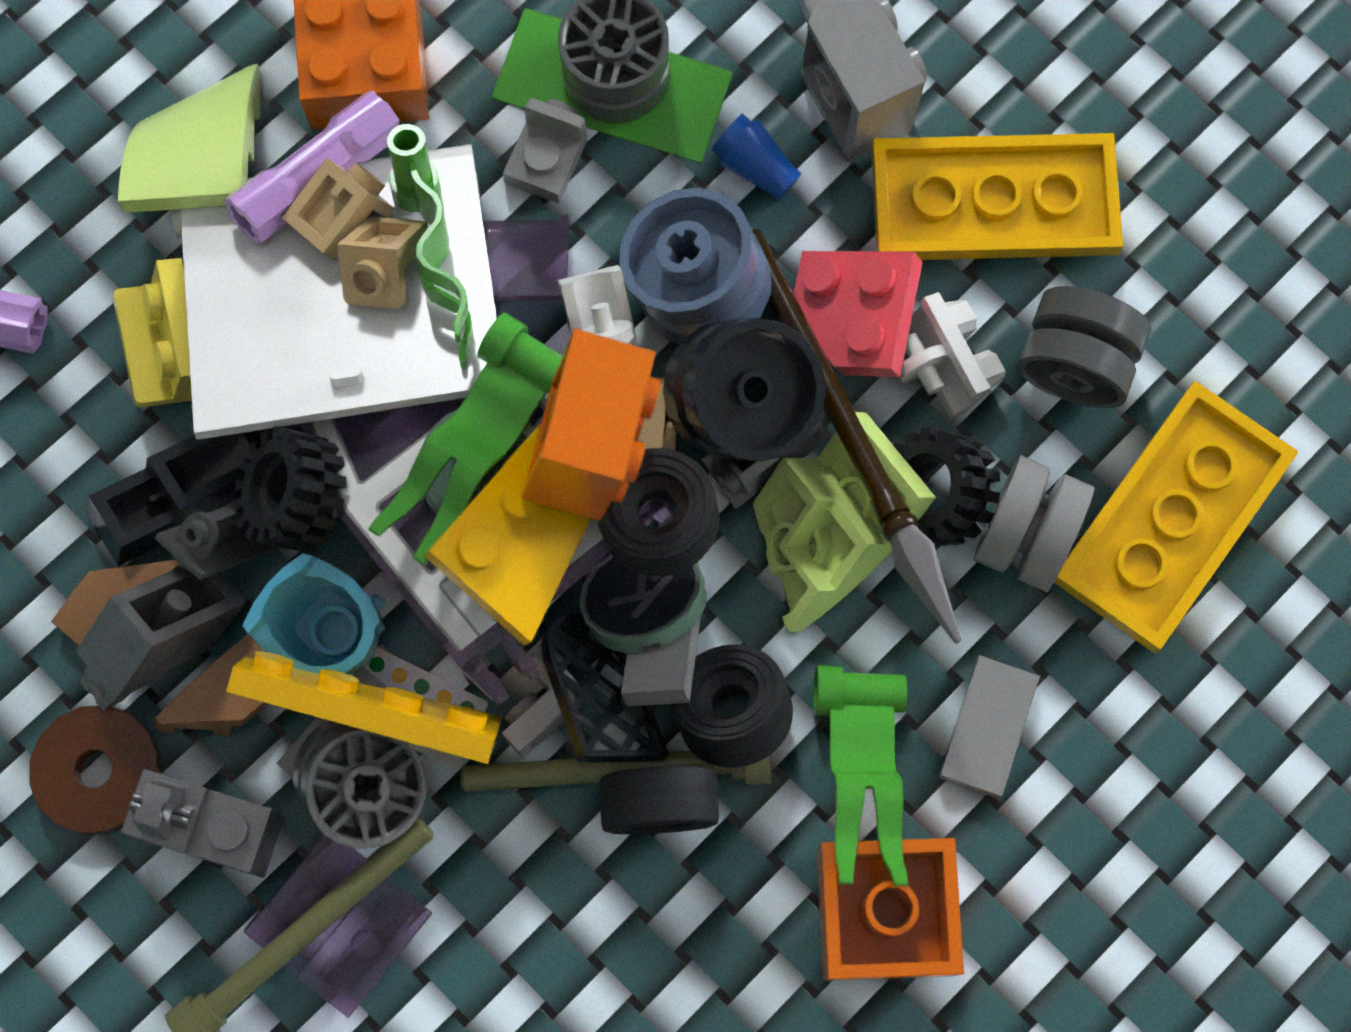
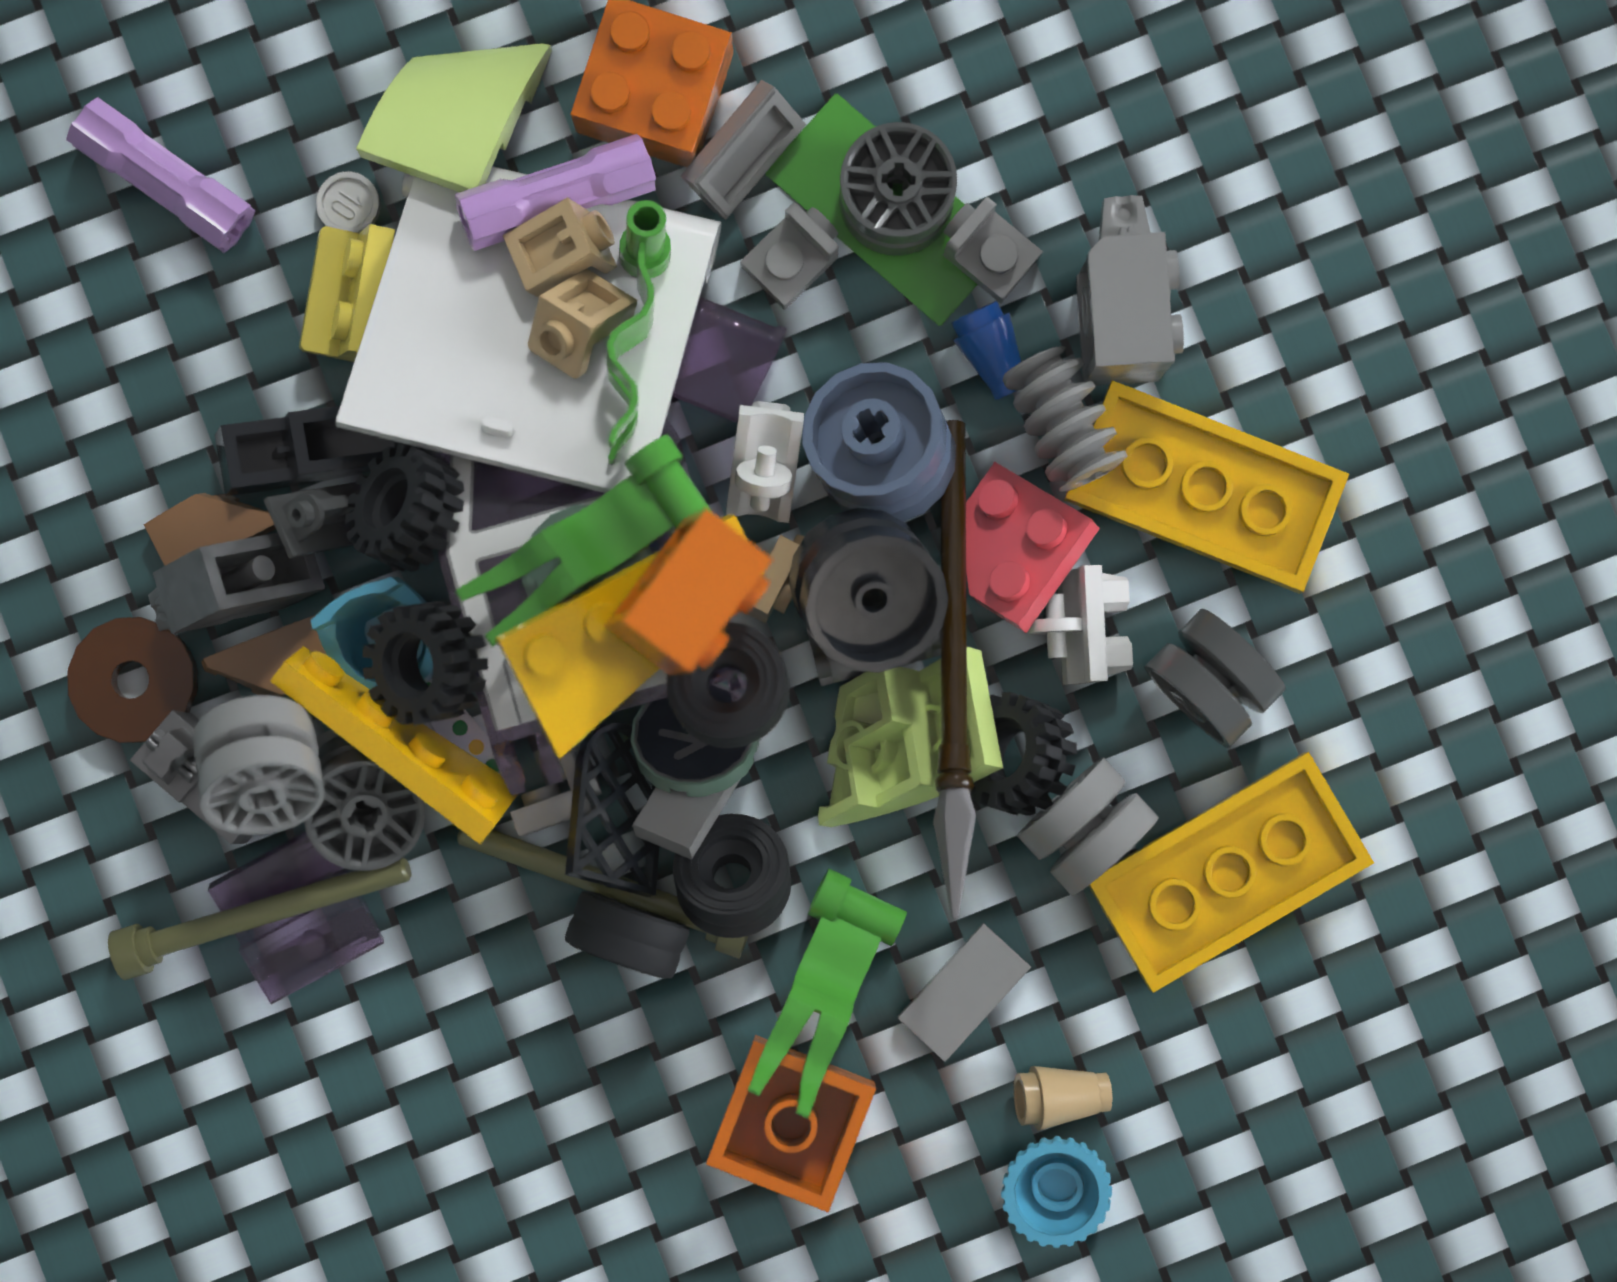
camera: 25 degrees right, 10 degrees up
none -> light grey wheel [193,696,324,835]
none -> white piece [316,172,381,233]
none -> black tyre [362,601,488,725]
none -> light grey tile [681,80,806,220]
none -> light grey bracket [943,196,1043,304]
none -> medium azure hat [1001,1136,1112,1248]
none -> light grey piece [1002,346,1128,492]
none -> tan cone [1014,1066,1113,1131]

